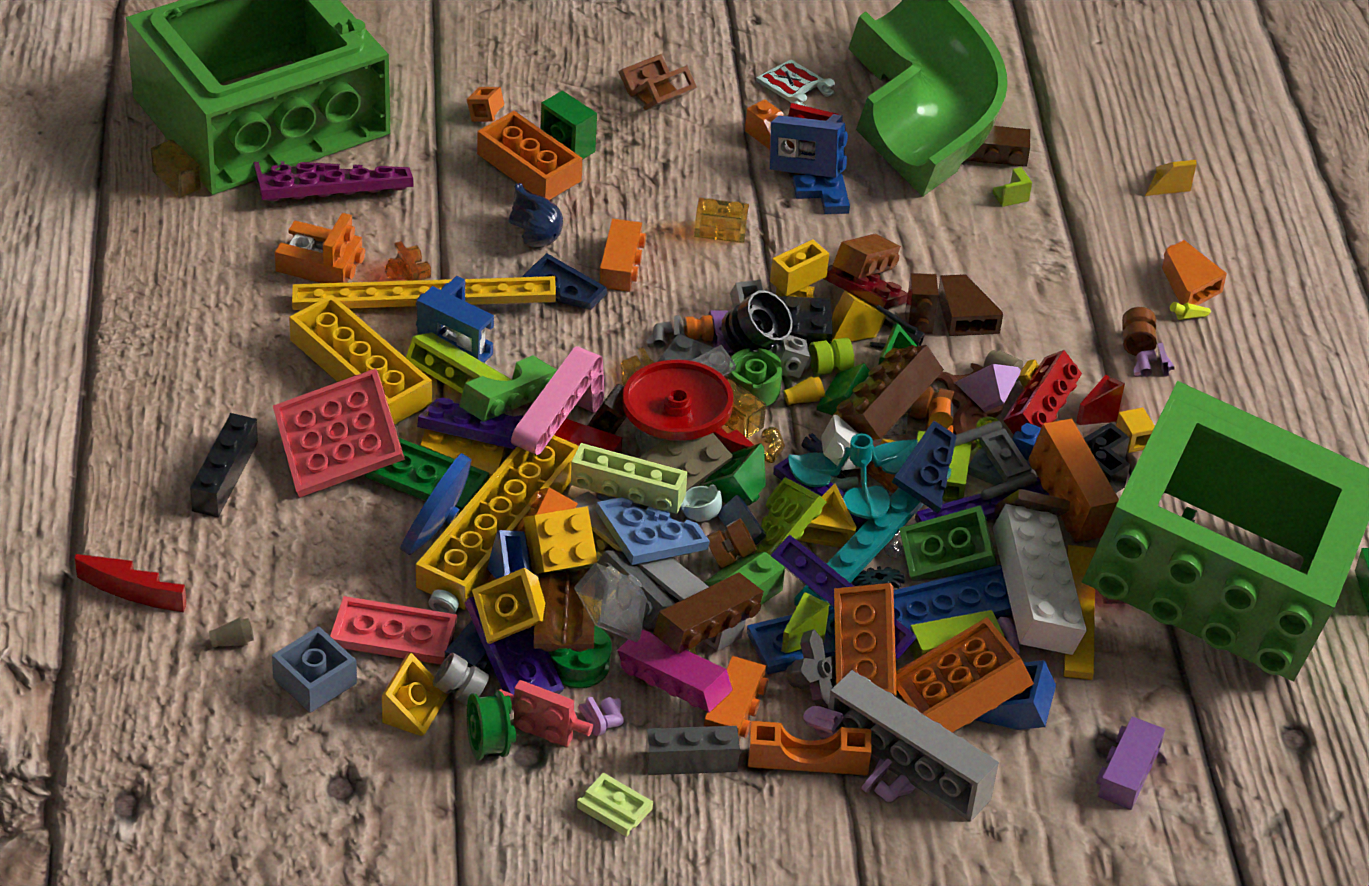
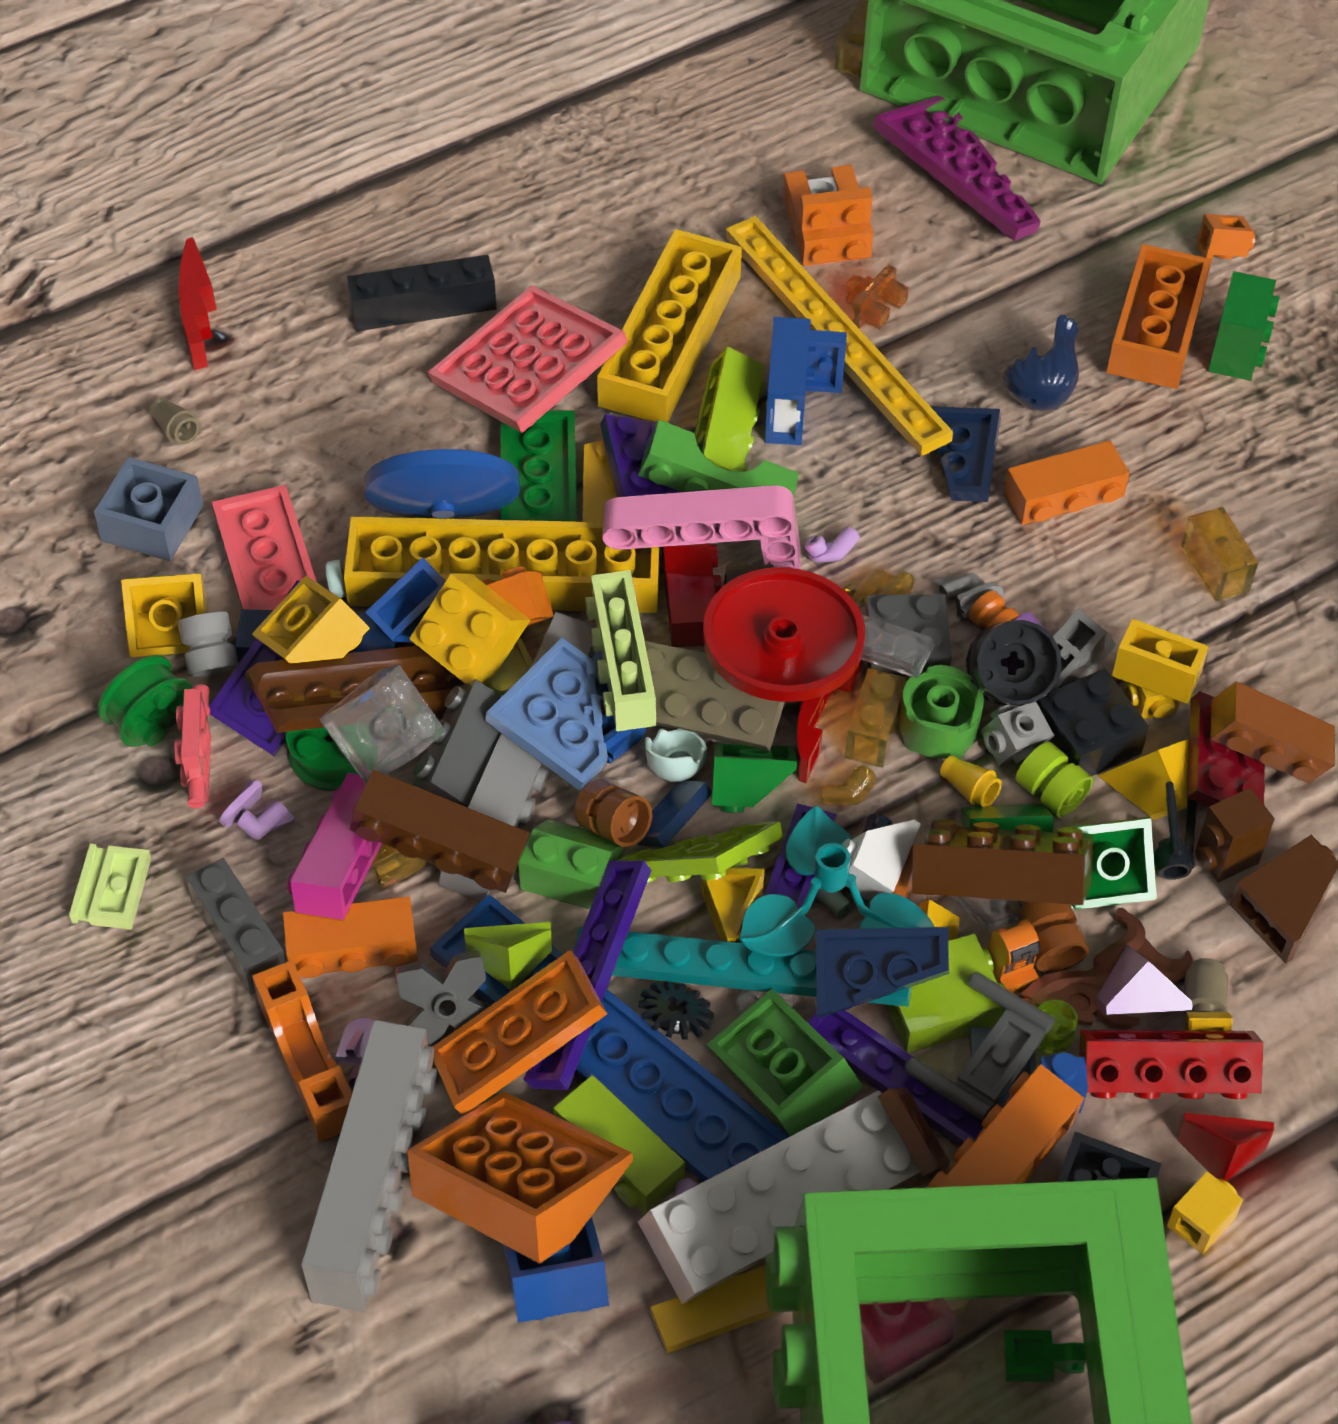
camera: 65 degrees right, 10 degrees up
lavender piece [861,758,915,802] -> none

